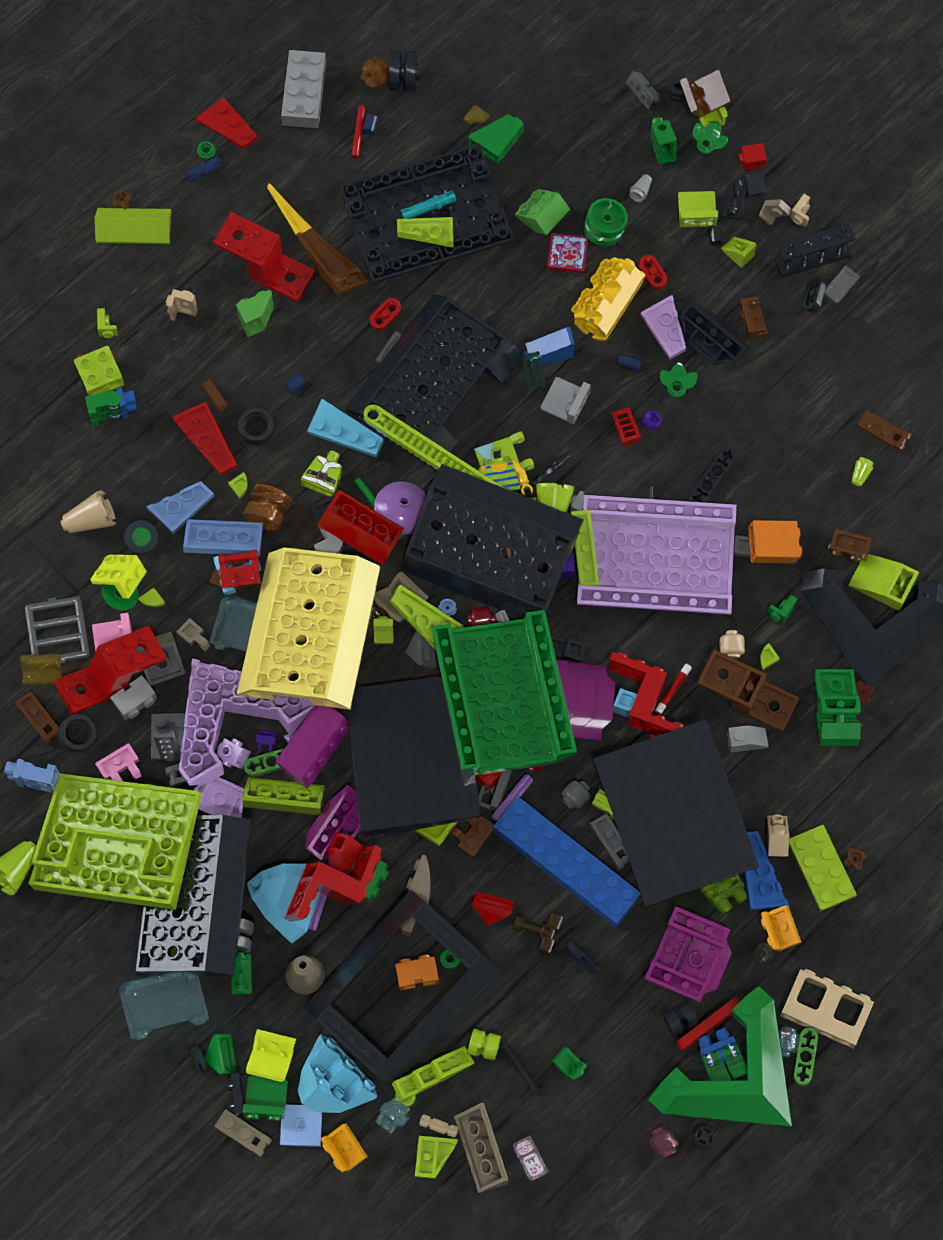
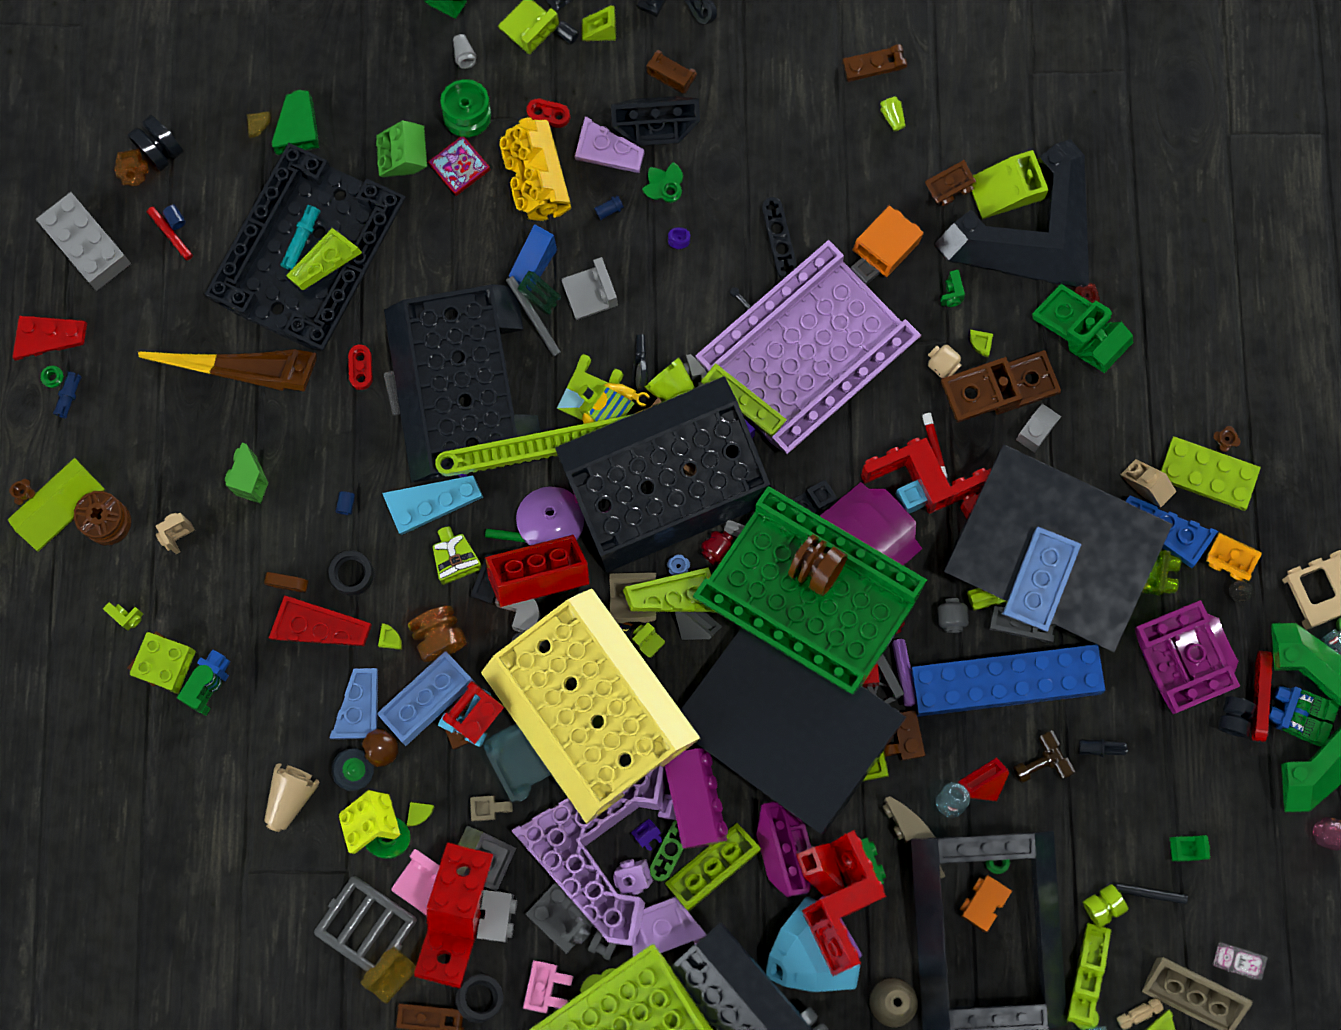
camera: 40 degrees left, 5 degrees up
red bracket [213,212,316,303] -> none
red slope [611,407,641,447] -> none
none -> reddish brown wheel [74,491,131,545]
none -> reddish brown hair [362,729,398,767]
none -> dark grey piece [506,276,561,357]
none -> reddish brown wheel [788,534,848,596]
none -> clear light blue head [936,782,970,818]
none -> medium blue plate [1003,527,1081,632]

